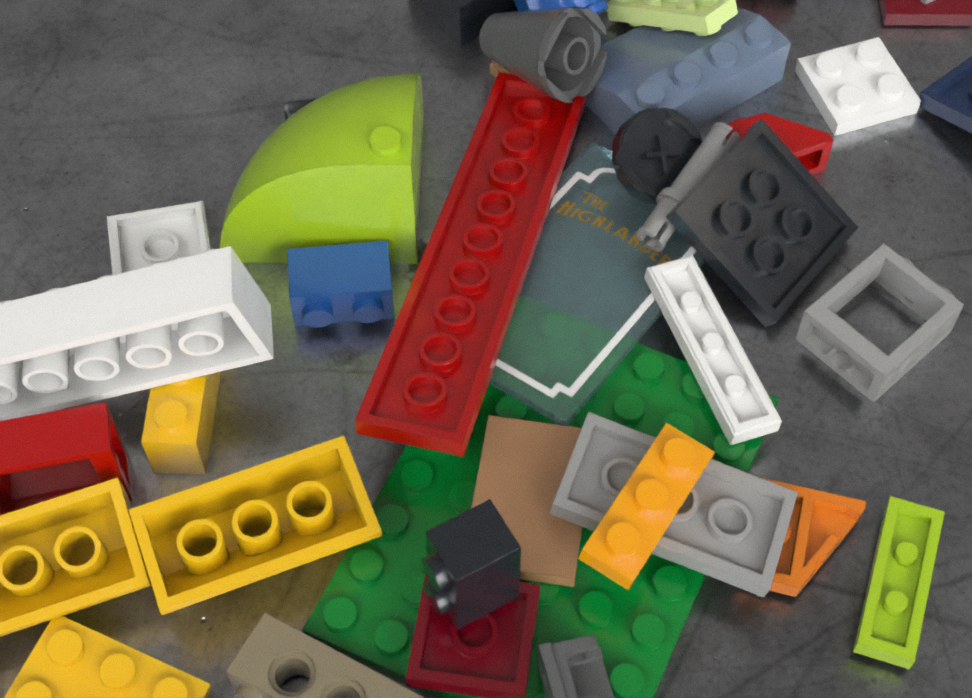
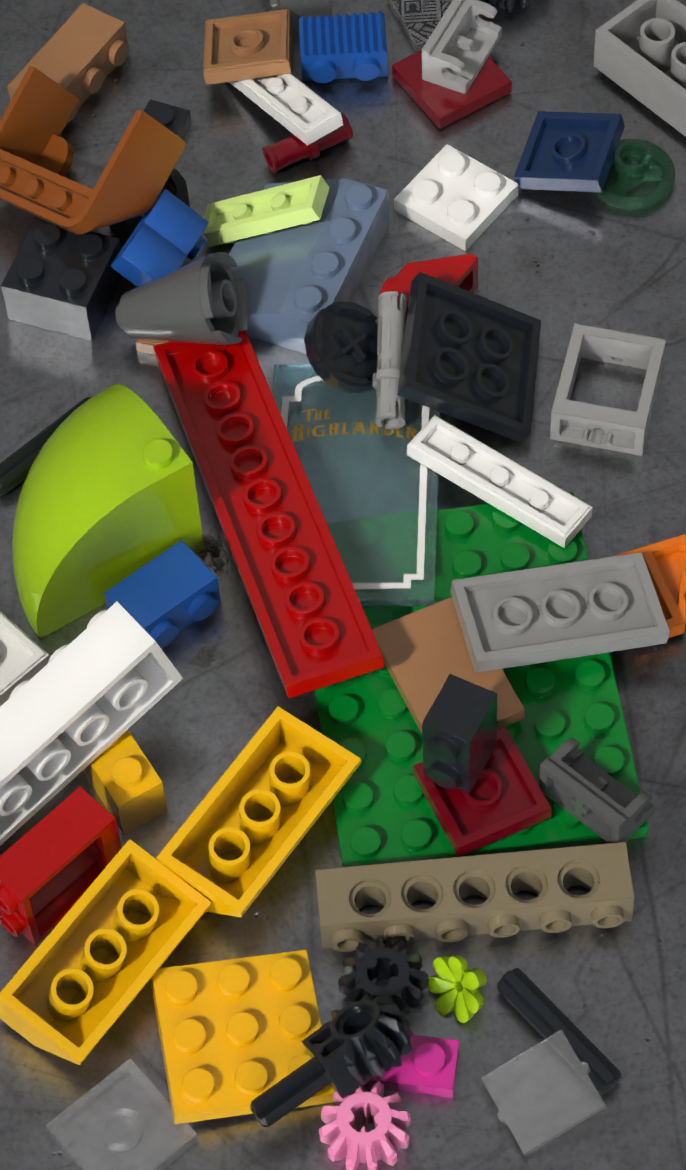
camera: 30 degrees left, 0 degrees up
light orange plate [578,423,715,590] -> none

